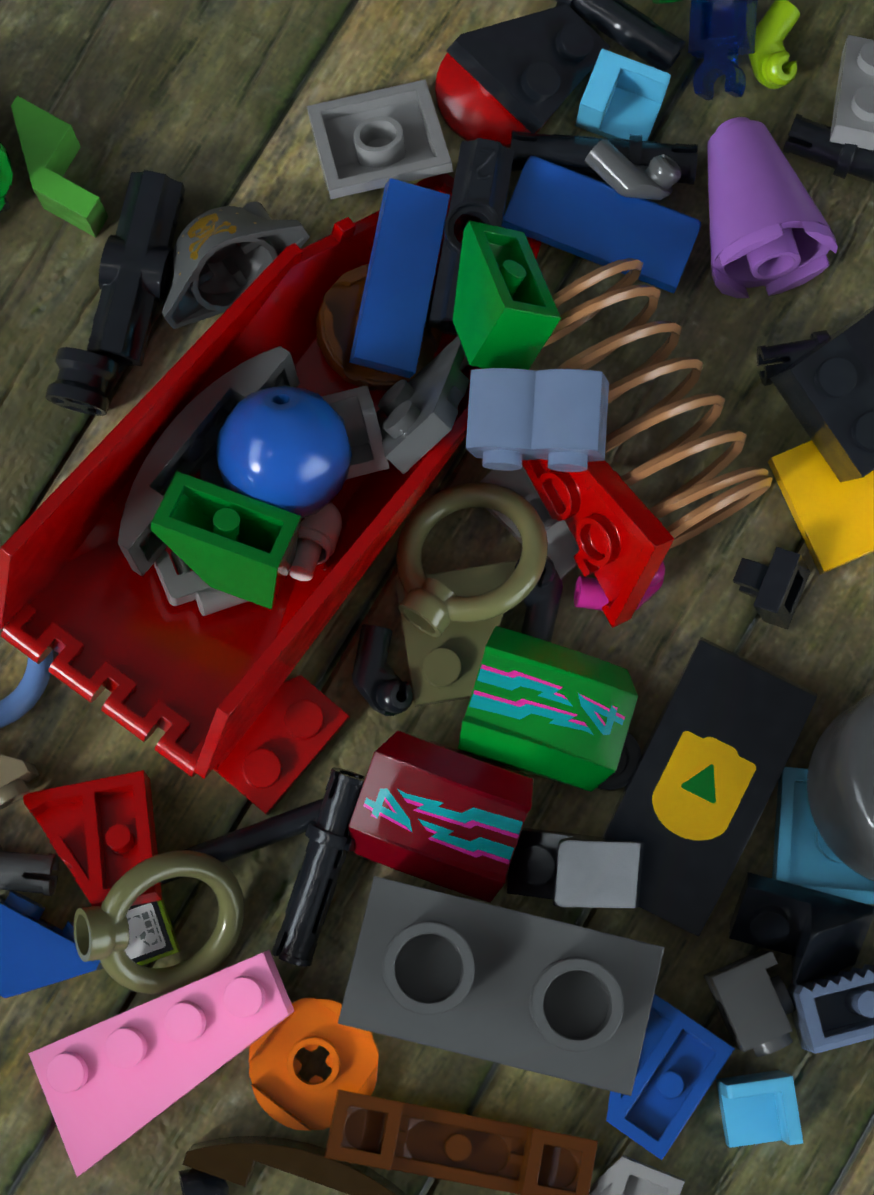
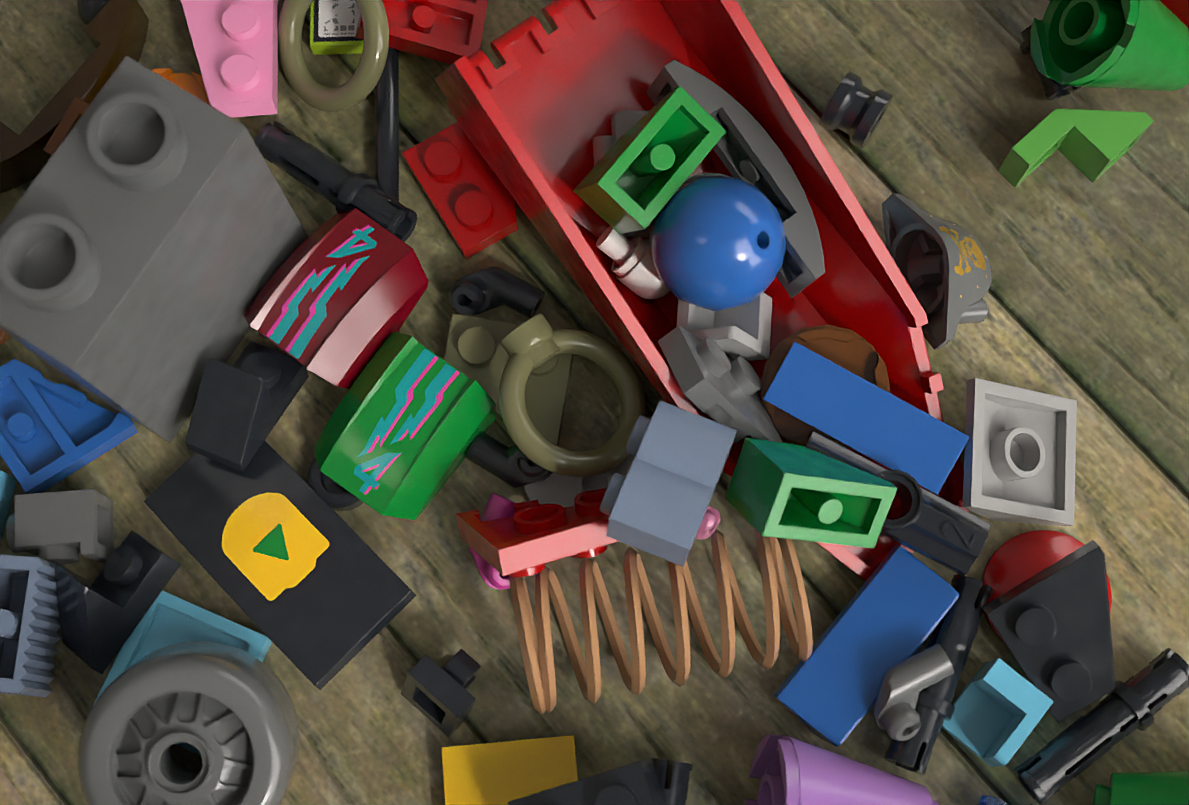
camera: 115 degrees right, 5 degrees down
black piece [87,170,185,367] -> none

